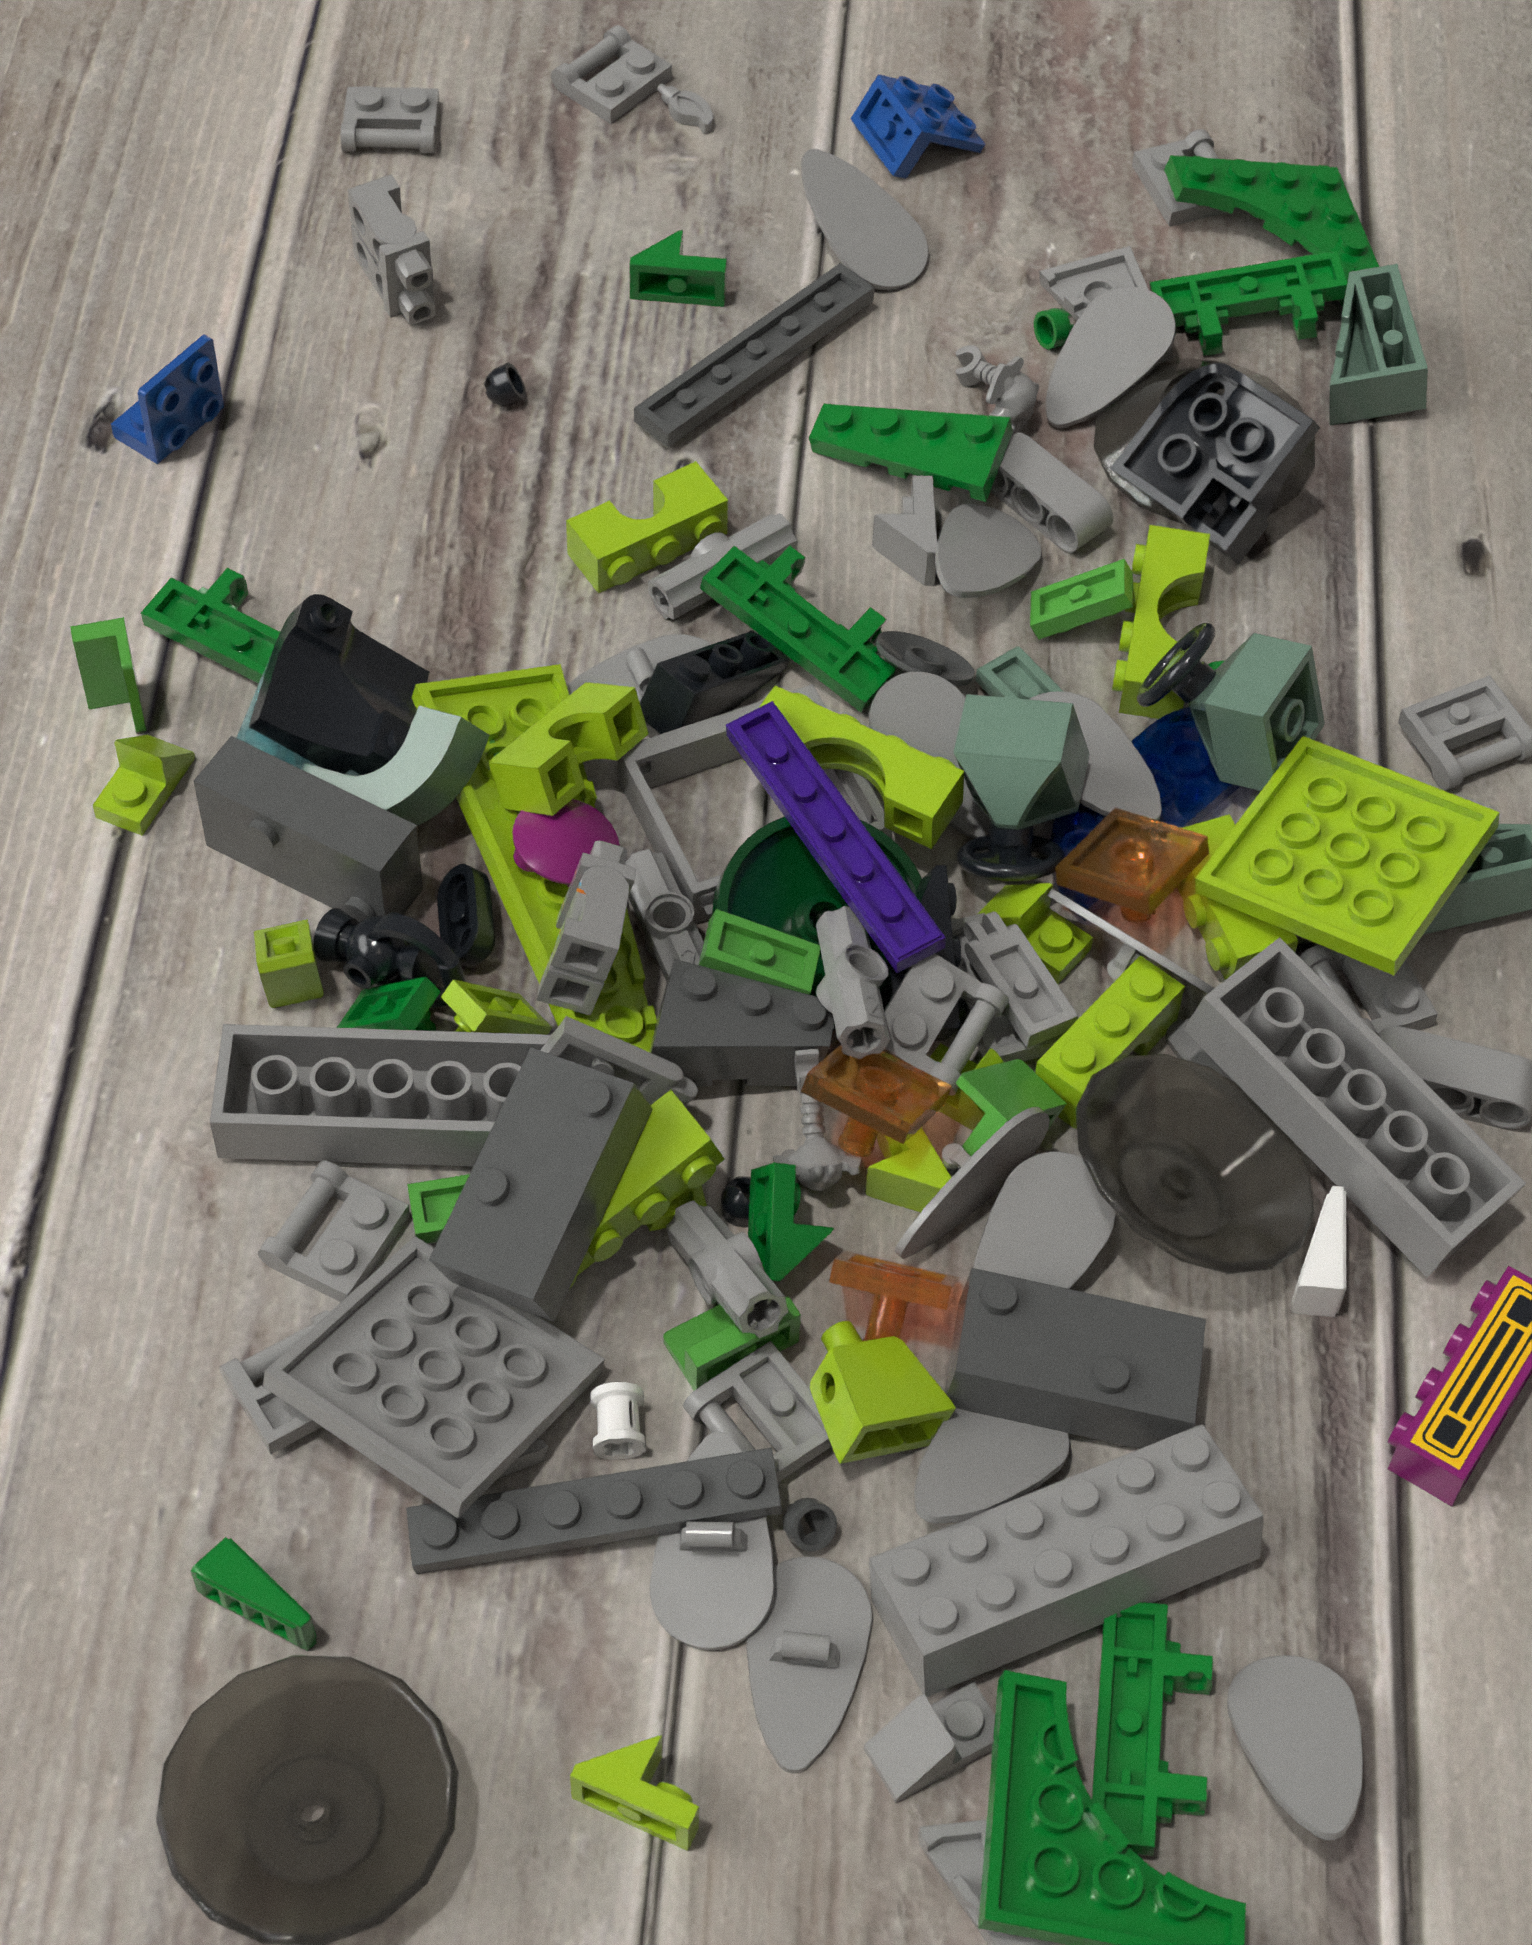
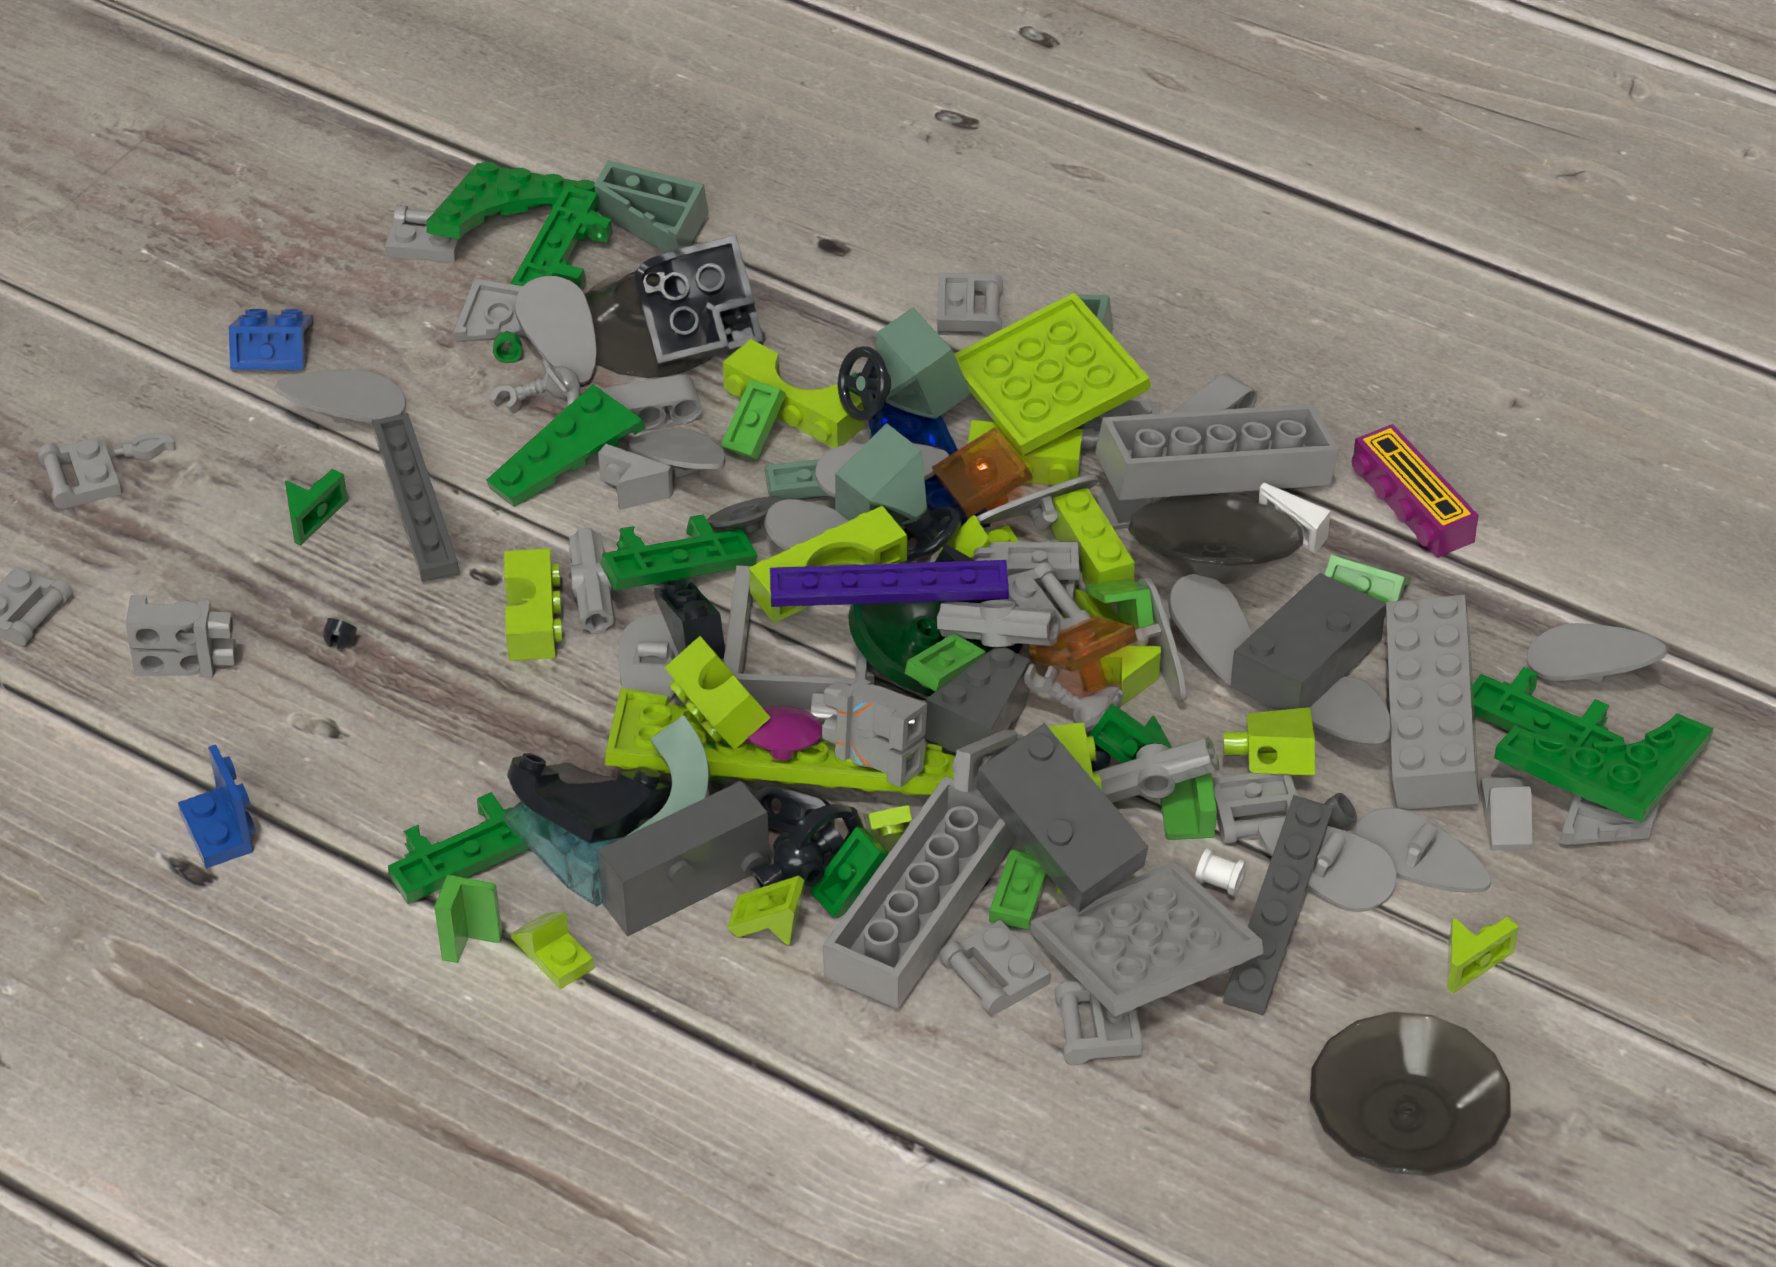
camera: 60 degrees left, 10 degrees down
green slope [191,1537,317,1651] -> none
clear orange tile [829,1251,959,1341] -> none
none -> bright green panel [1325,555,1411,612]

